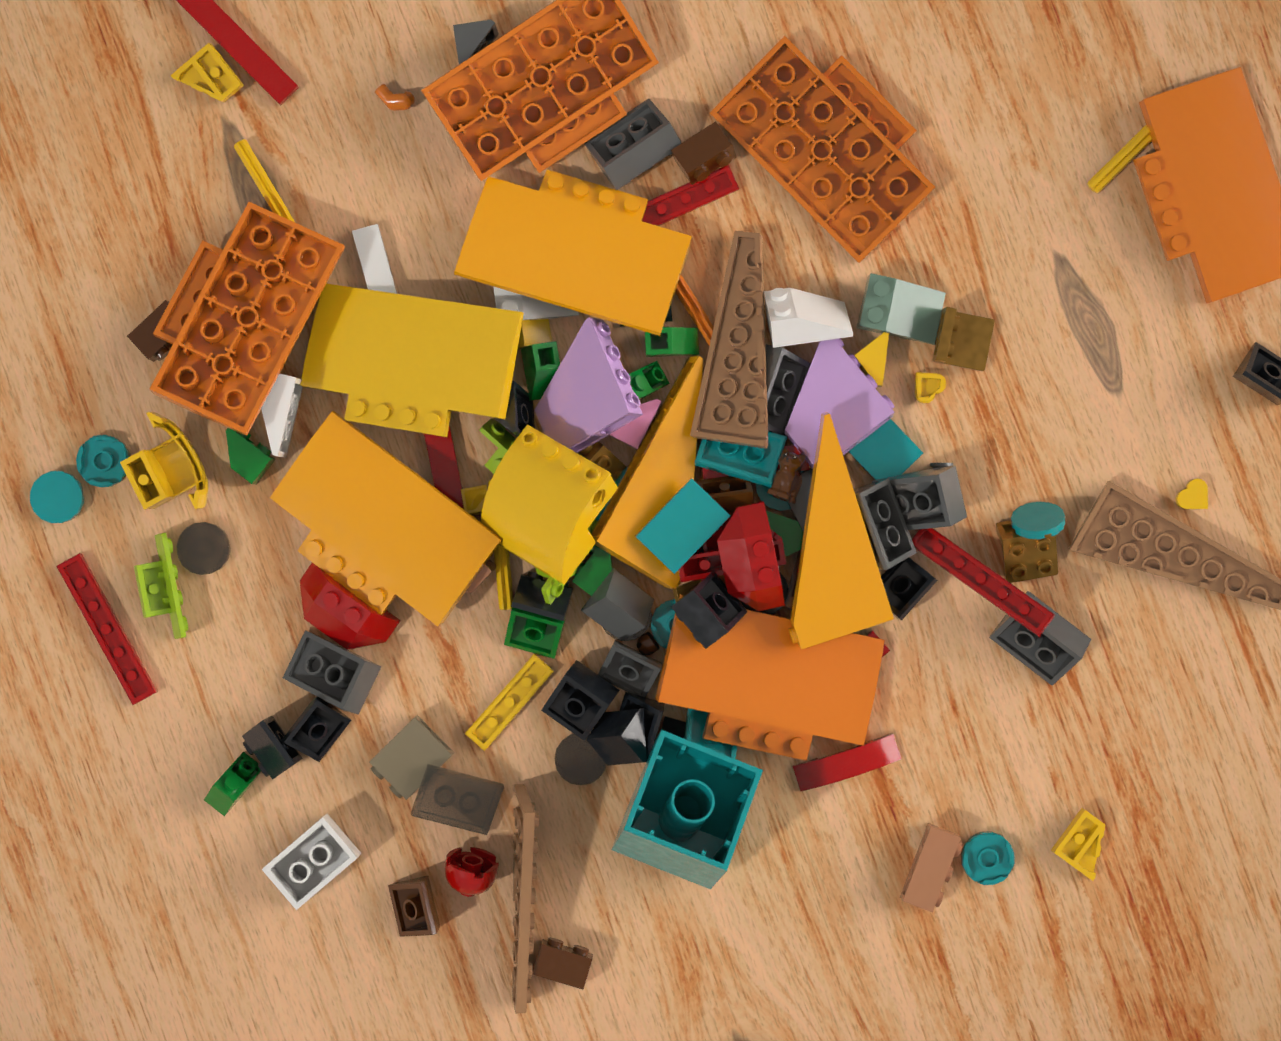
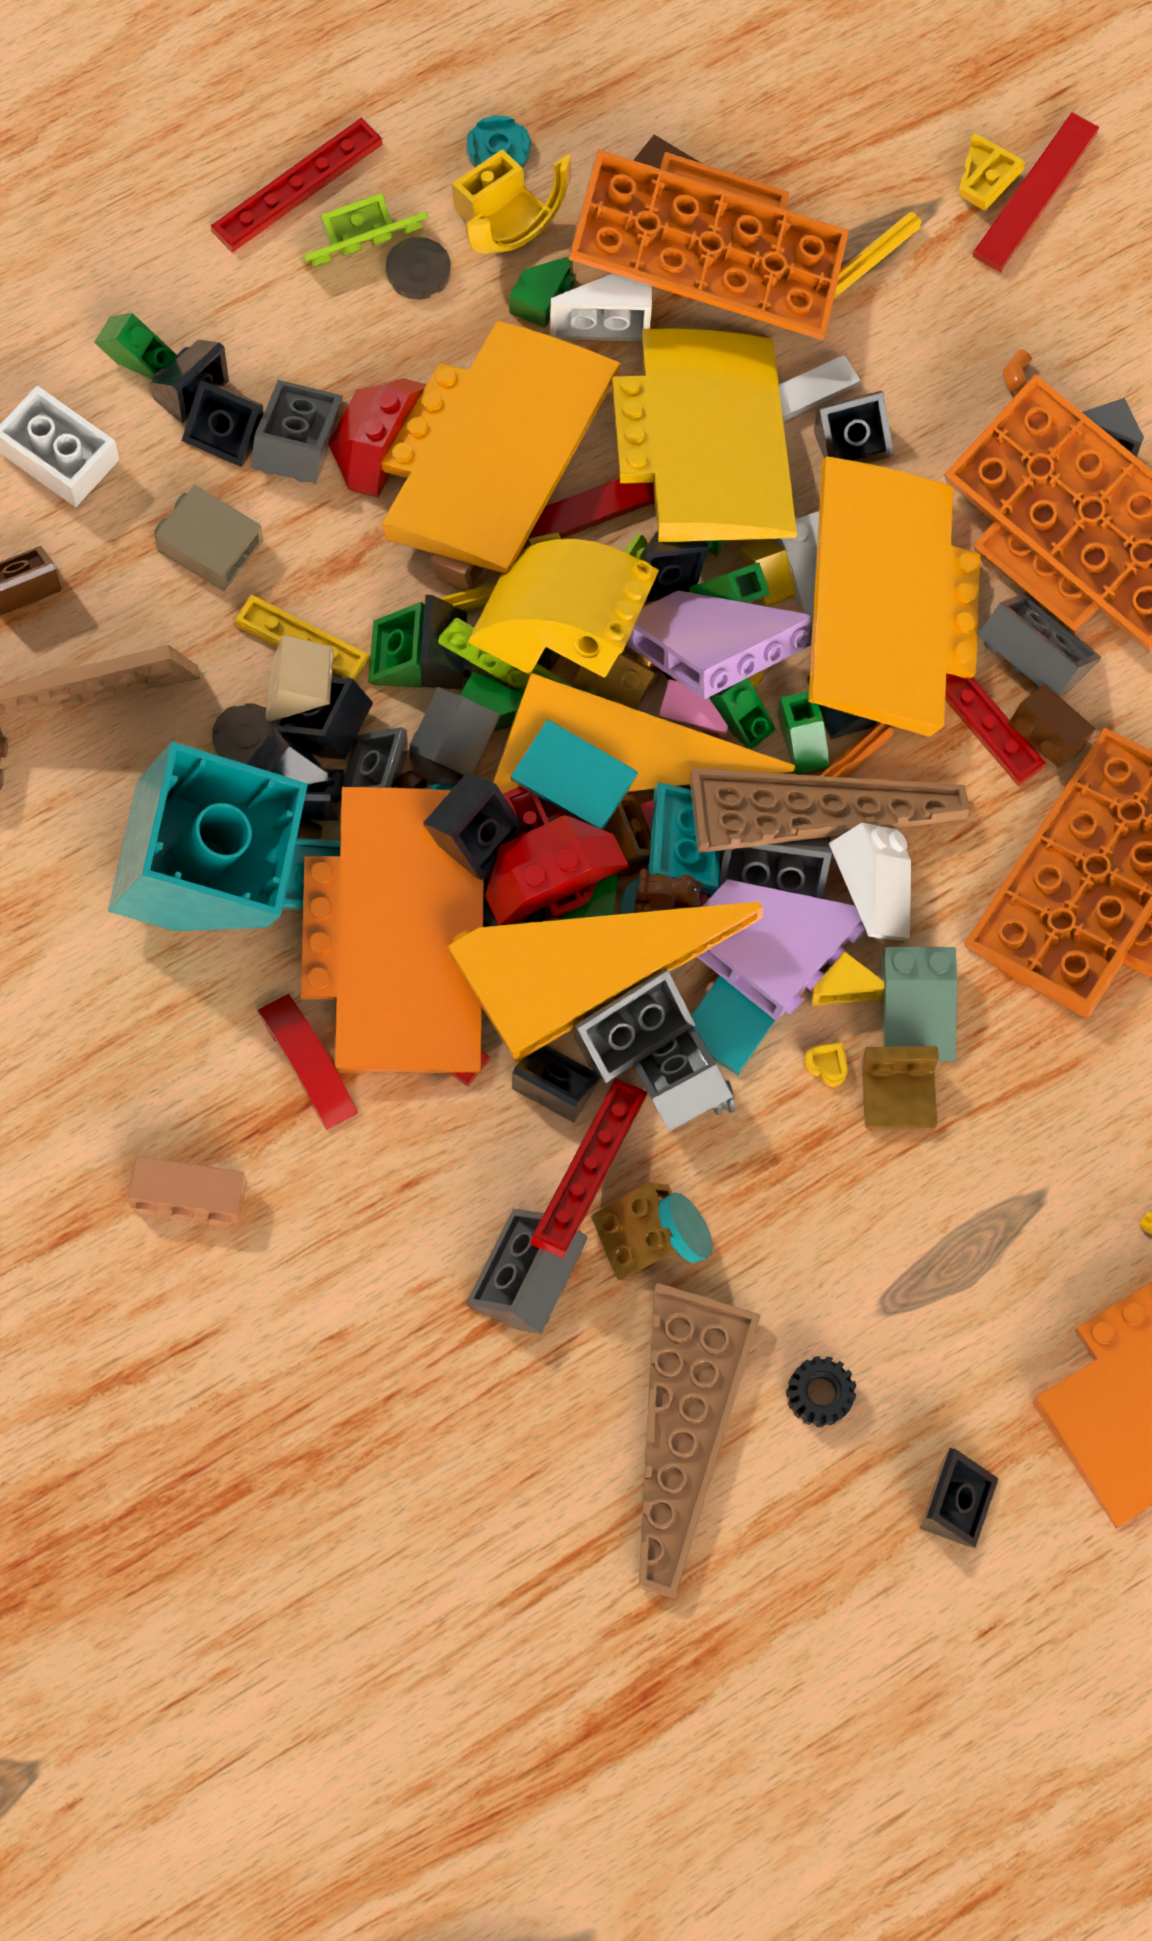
camera: 75 degrees right, 20 degrees down
teal tile [30,471,84,523] -> none
clear smoke tile [411,764,504,835] -> none
red cylinder [445,847,499,897] -> none
teal tile [961,832,1015,885] -> none
yellow wing [1051,808,1106,881] -> none
yellow tile [1175,478,1208,509] -> none
none -> tan slope [266,635,334,722]
none -> black tyre [786,1356,857,1427]
none -> black slope [814,391,894,463]

